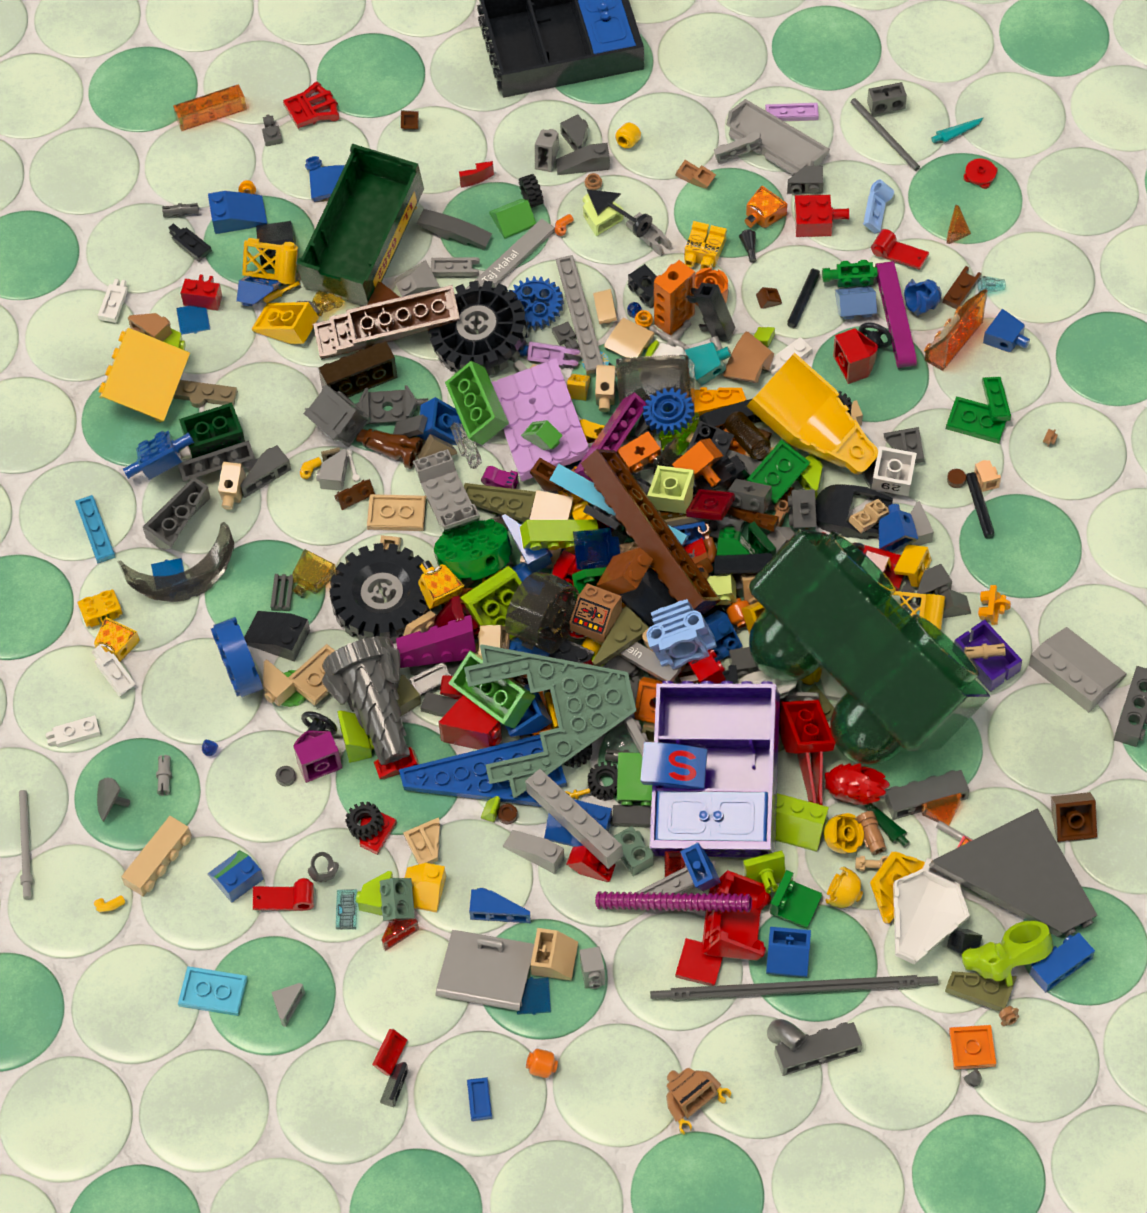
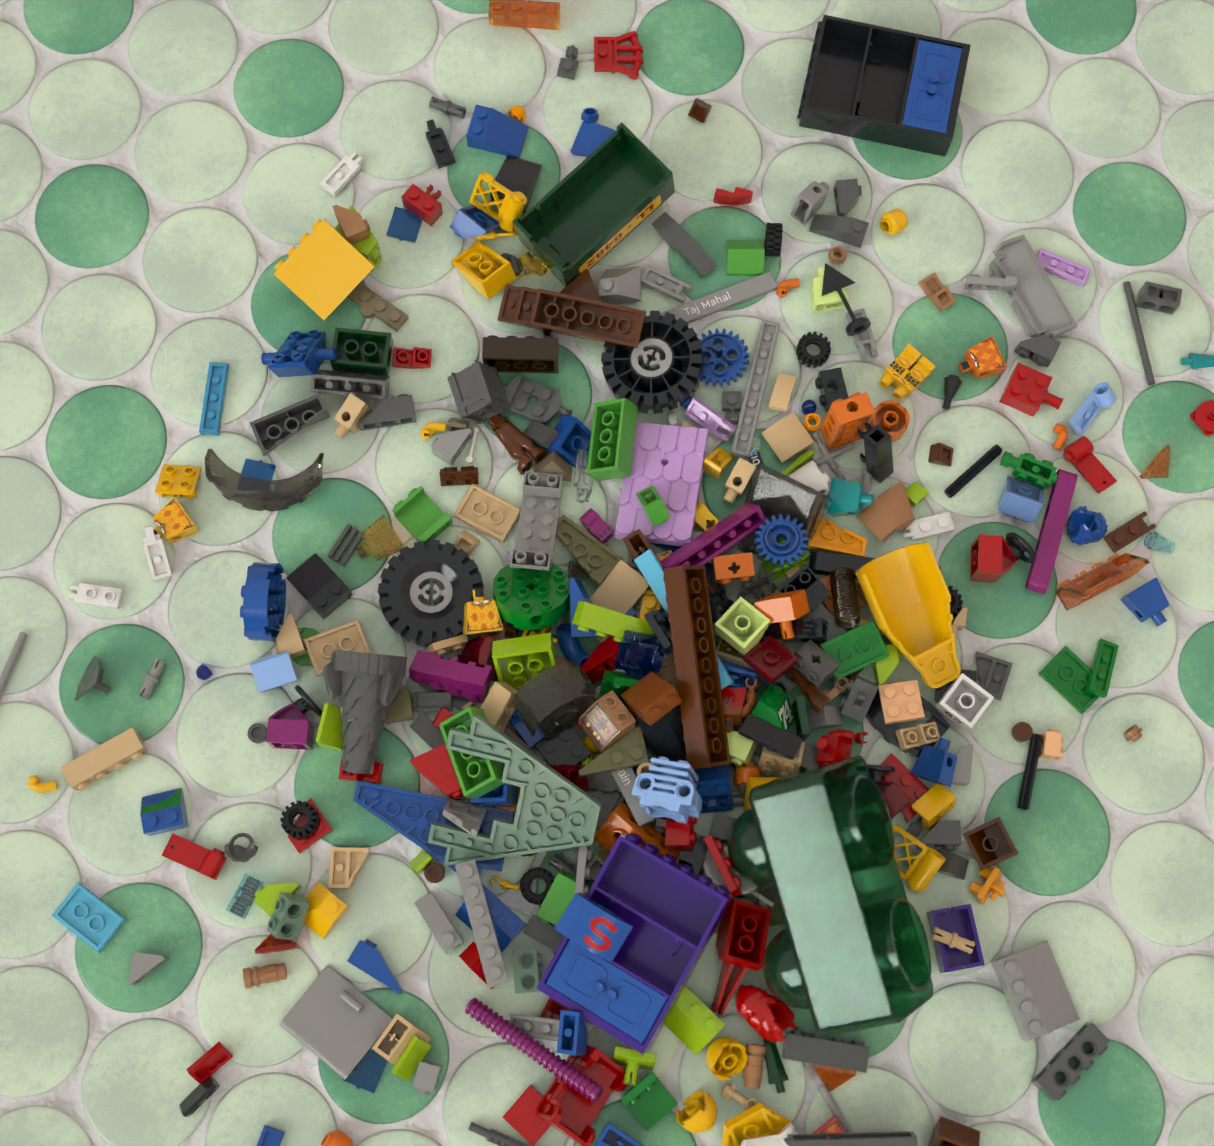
camera: 20 degrees right, 15 degrees up
none -> medium nougat axle [243,963,287,989]
none -> light blue slope [250,651,300,693]
none -> lime tile [391,1035,432,1082]
none -> red slope [392,347,432,369]
none -> bright green panel [392,486,453,544]
none -> light grey wing [442,798,487,837]
none -> red wing [704,835,742,897]
none -> dark grey hand [733,782,746,807]
none -> black tyre [796,331,831,368]
none -> light nougat plate [878,680,925,725]
none -> reddish brown slope [963,817,1018,871]
none -> orange arm [1052,423,1068,451]

